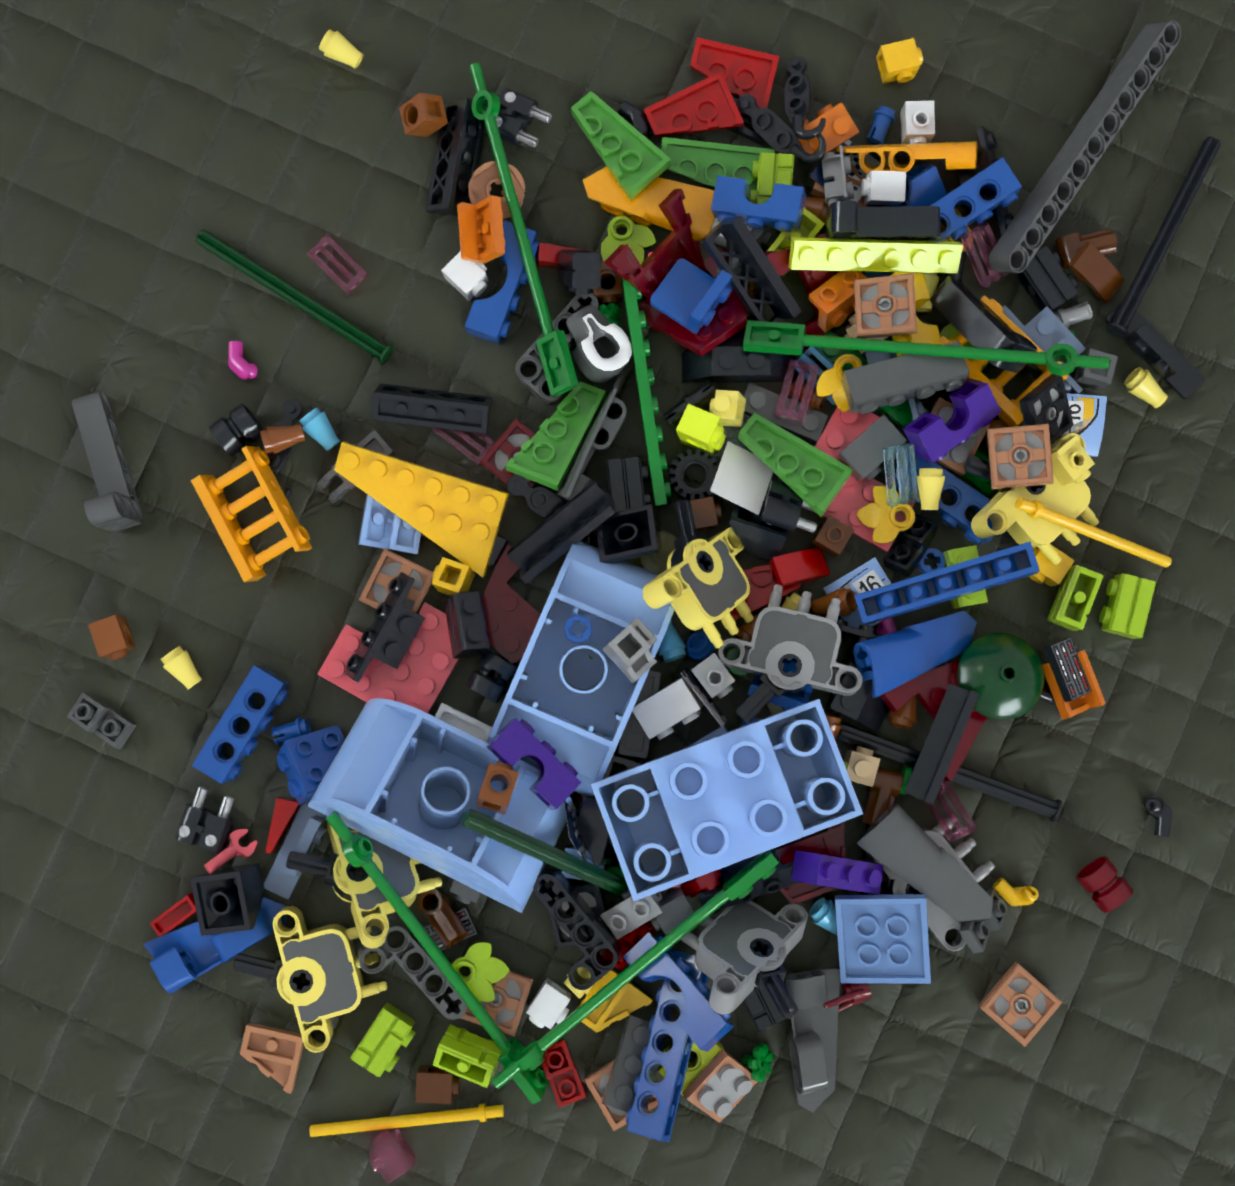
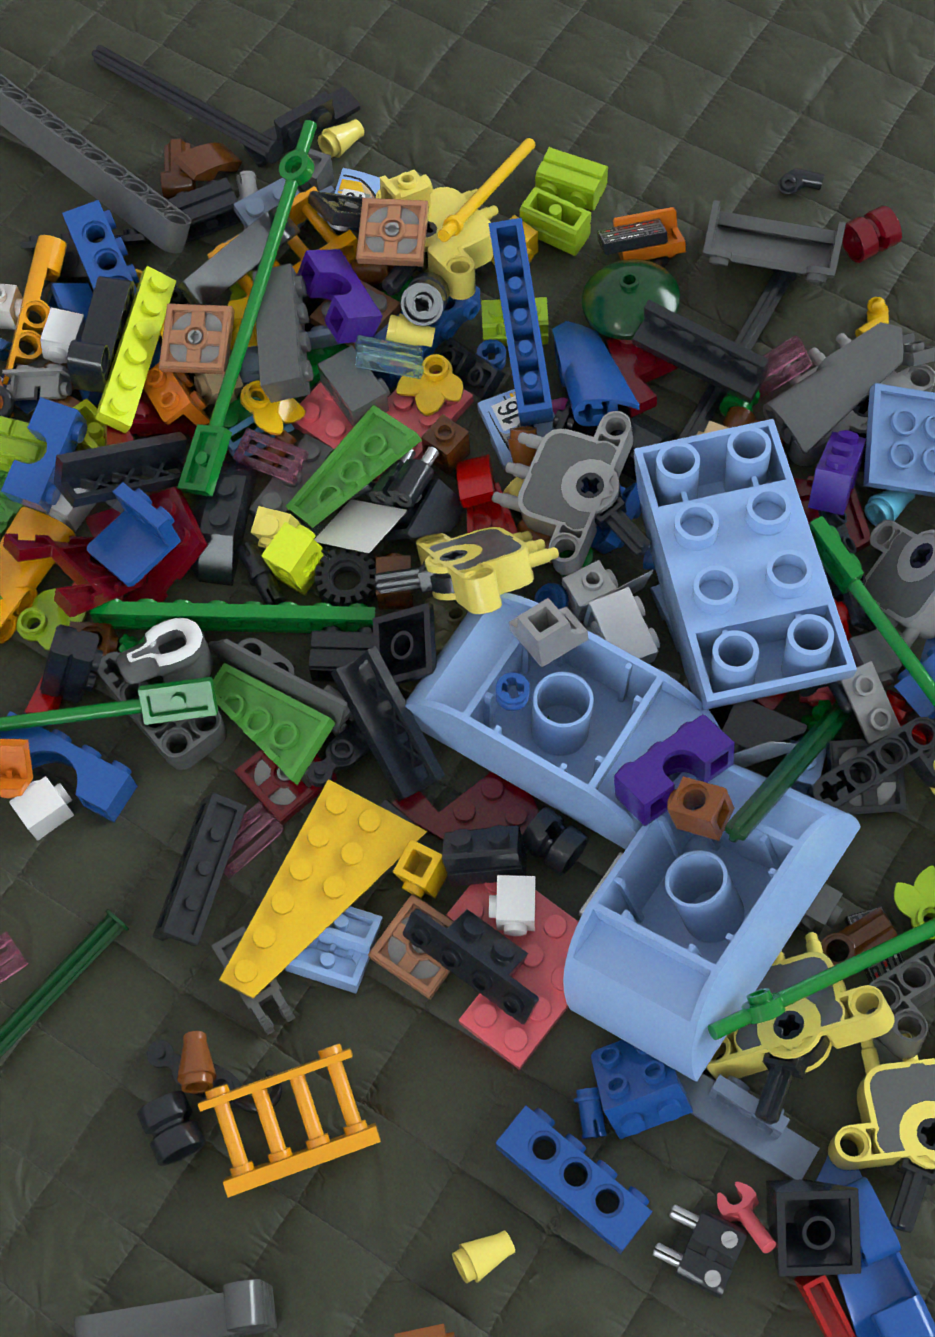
camera: 75 degrees left, 20 degrees down
dark pink arm [228,341,258,380] -> none
red piece [265,797,301,853] -> none
medium azure cone [299,407,340,451] -> none
dark orange cone [888,696,917,730] -> none
clear pink tile [960,222,1009,288] -> none
none -> wheel [401,272,450,326]
none -> white brick [489,875,535,936]
none -> dark grey windscreen [703,200,846,284]

